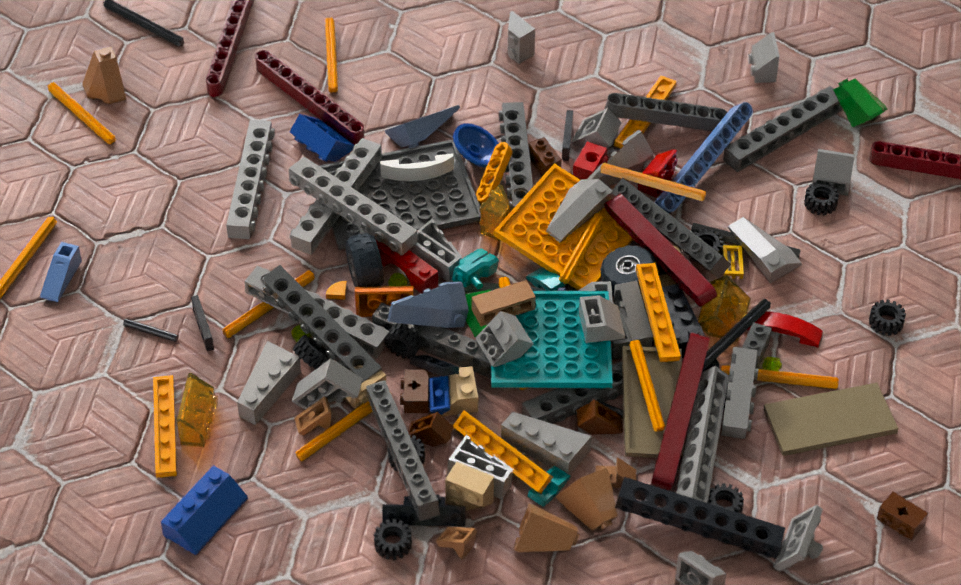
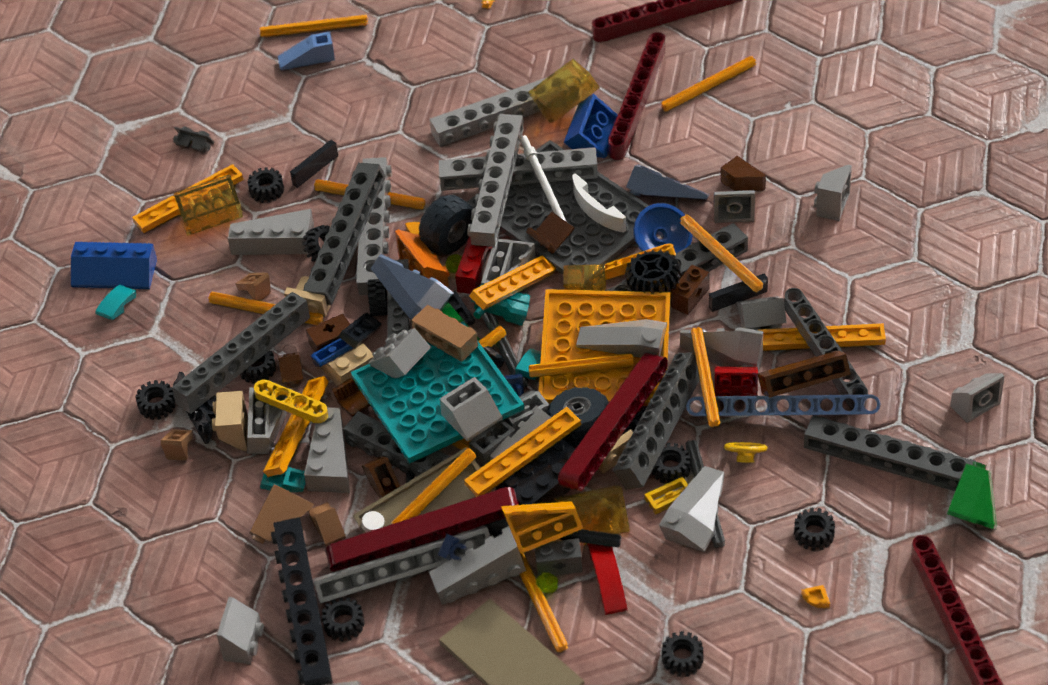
camera: 65 degrees right, 0 degrees up
black bar [123,318,179,342] -> none
light grey wedge [292,359,363,410] -> none
medium nougat slope [514,503,580,552] -> none
red brick [573,142,609,180] -> none
light grey slope [812,149,855,196] -> none
none -> teal slope [95,284,136,320]
none -> dark grey hinge [173,127,215,152]
none -> black tyre [247,167,284,203]
none -> yellow beam [254,380,328,424]
none -> reddish brown piece [332,377,371,417]
none -> white tile [362,511,384,532]
none -> dark blue tile [437,534,467,561]
none -> light orange plate [469,255,557,310]
none -> light orange wedge [501,501,583,554]
none -> white bar [520,135,567,222]
none -> reddish brown piece [526,212,575,254]
none -> clear yellow slope [528,59,600,123]
none -> black gear [625,249,681,294]
none -> light orange axle [680,214,763,292]
none -> light grey slope [713,190,755,223]
none -> reddish brown slope [721,156,766,191]
none -> yellow piece [724,442,768,463]
none -> reddish brown brick [757,351,851,398]
none -> light orange tile [801,585,830,608]

